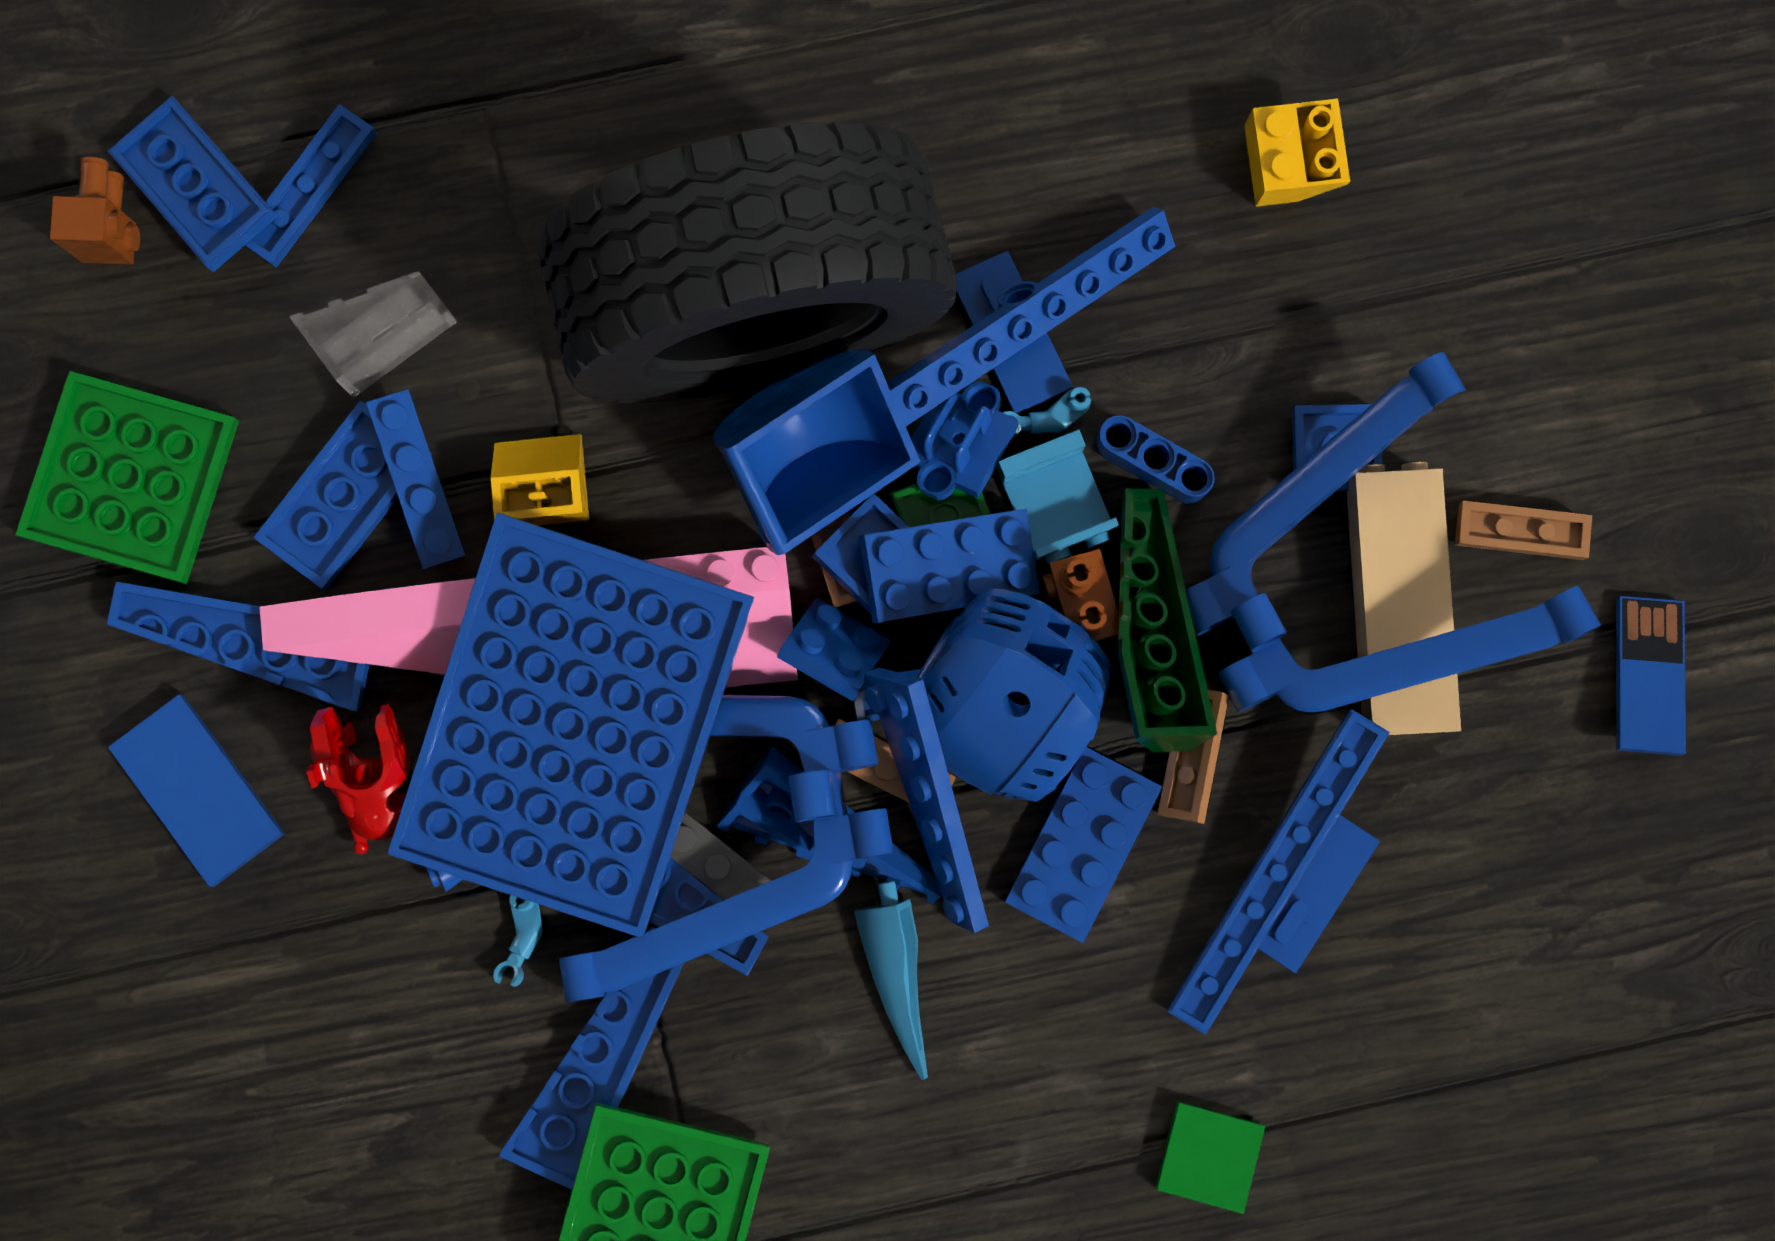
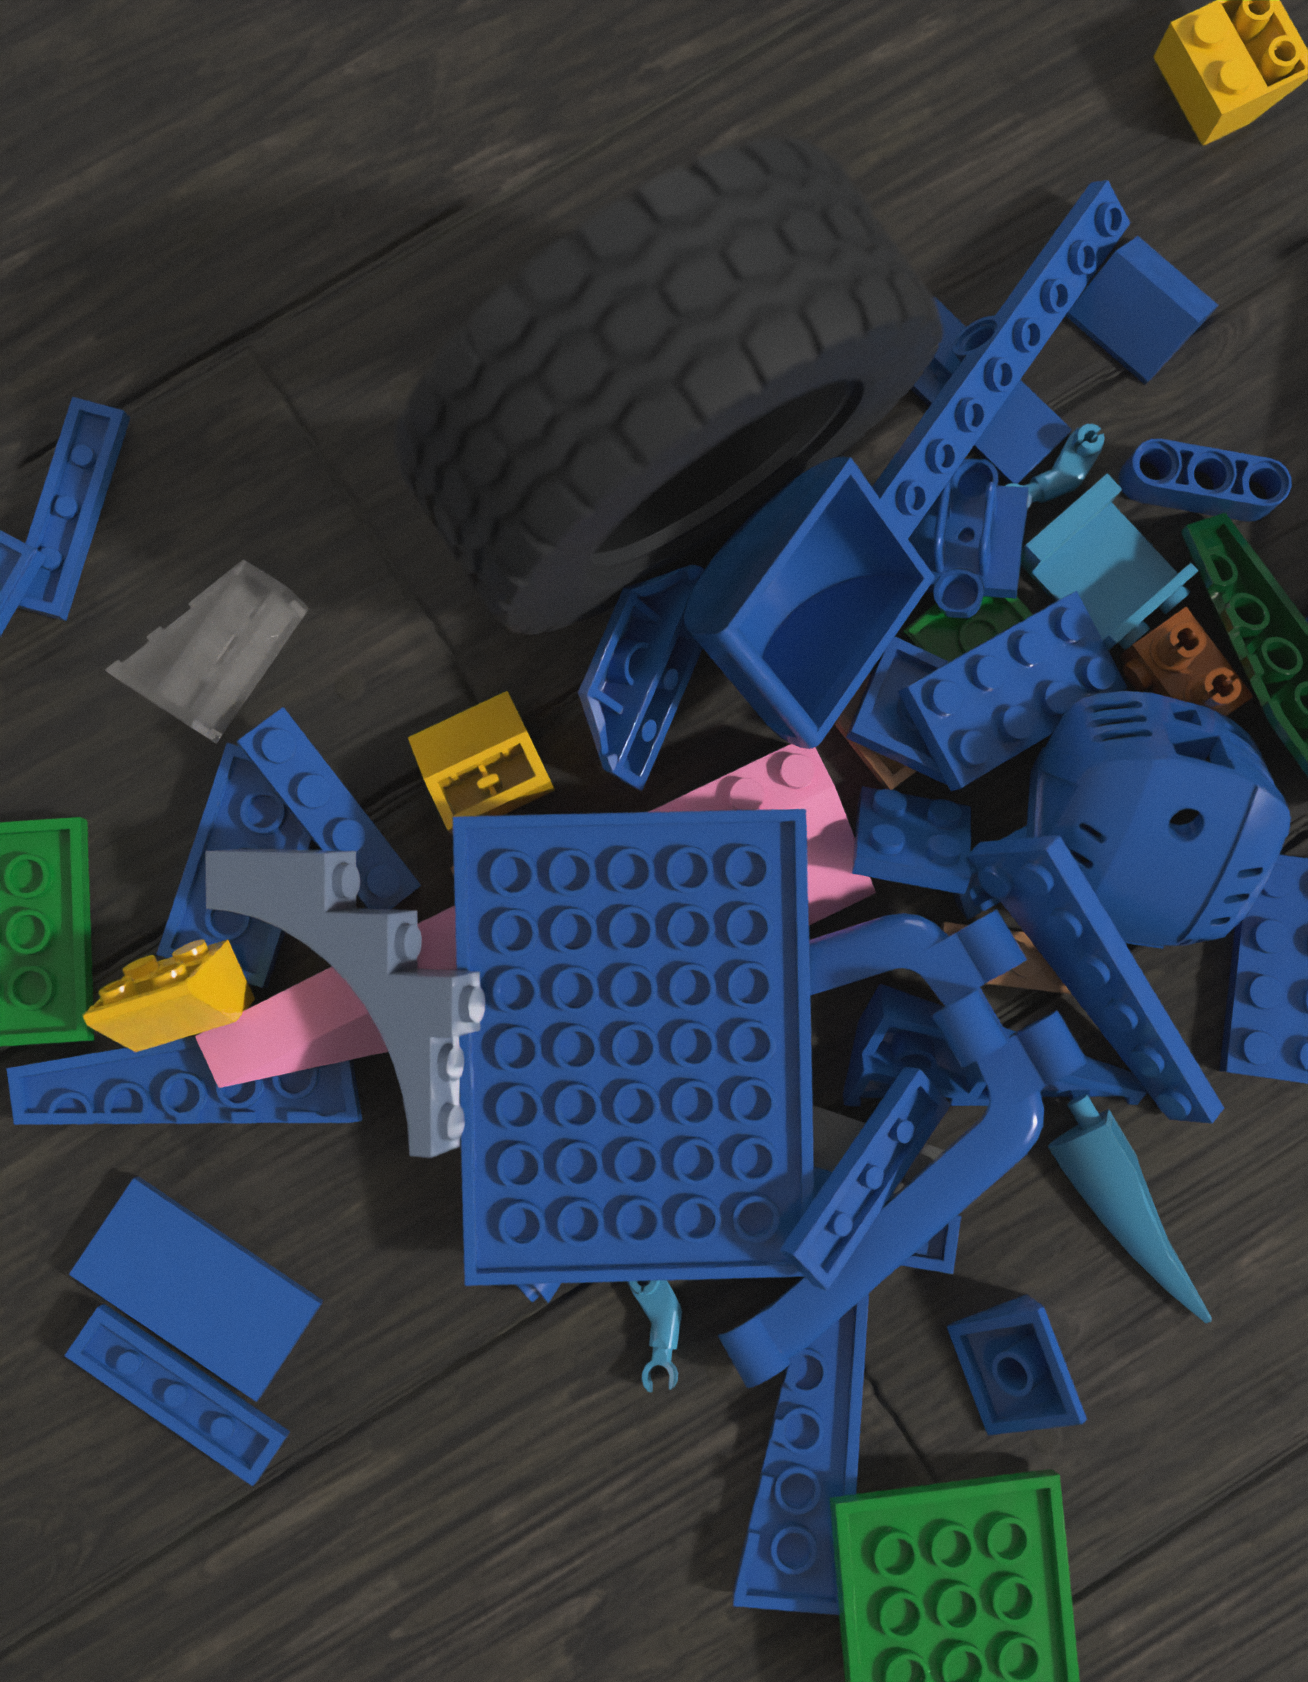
camera: 15 degrees left, 0 degrees up
red helmet [306,704,411,855] -> none
none -> blue plate [65,1304,290,1486]
none -> yellow slope [83,939,255,1052]
none -> sand blue arch [205,849,485,1158]
none -> blue wedge [578,564,704,791]
none -> blue plate [779,1066,951,1291]
none -> blue slope [947,1294,1087,1436]
none -> blue slope [1065,236,1218,385]

